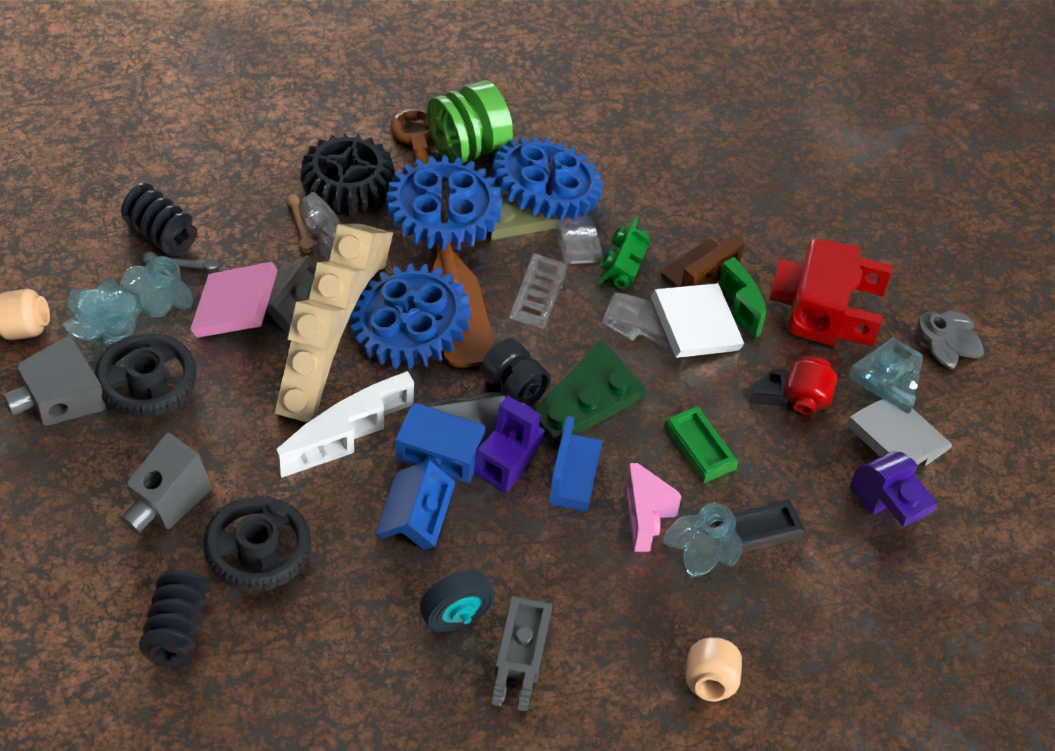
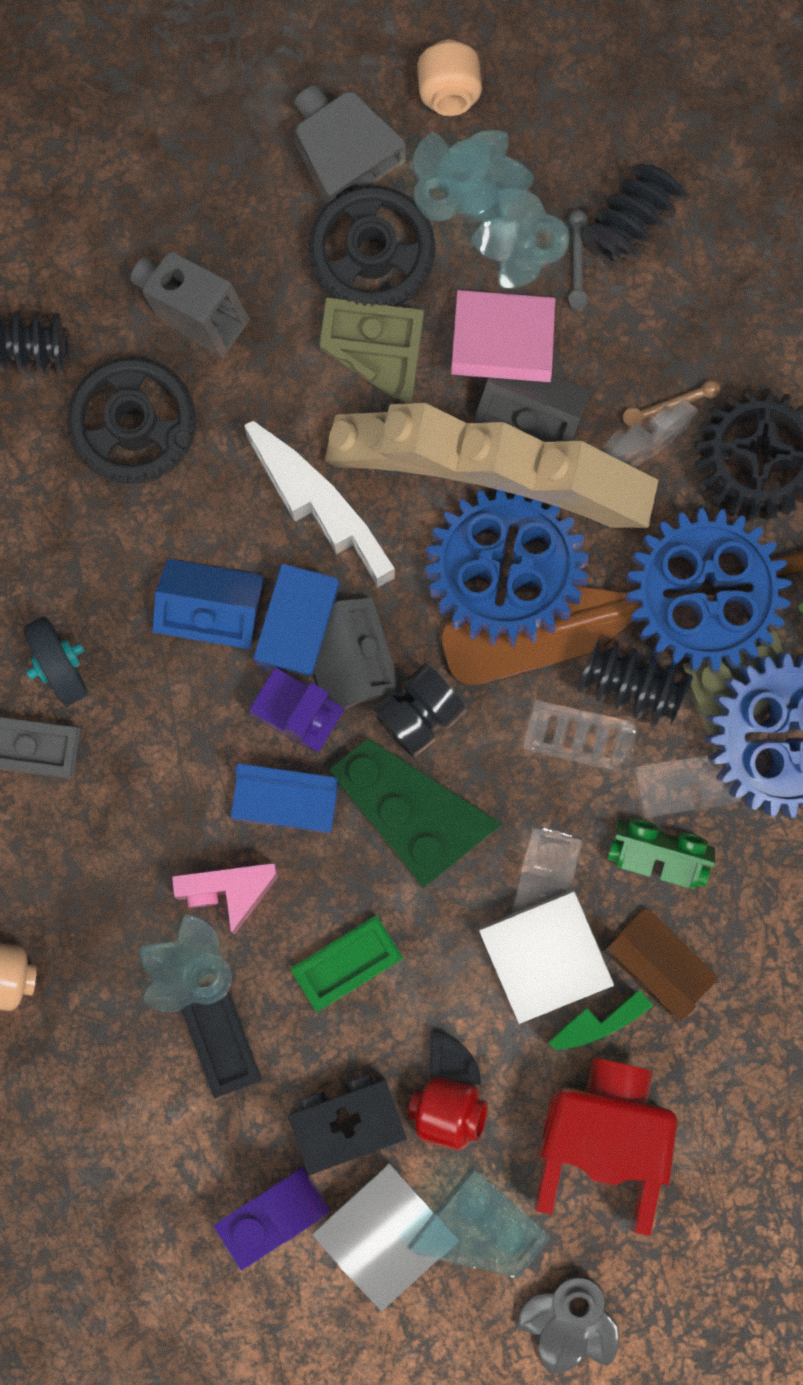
camera: 90 degrees right, 30 degrees up
none -> black brick [288,1073,407,1176]
none -> olive wing [320,298,424,404]
none -> black piece [578,635,693,729]

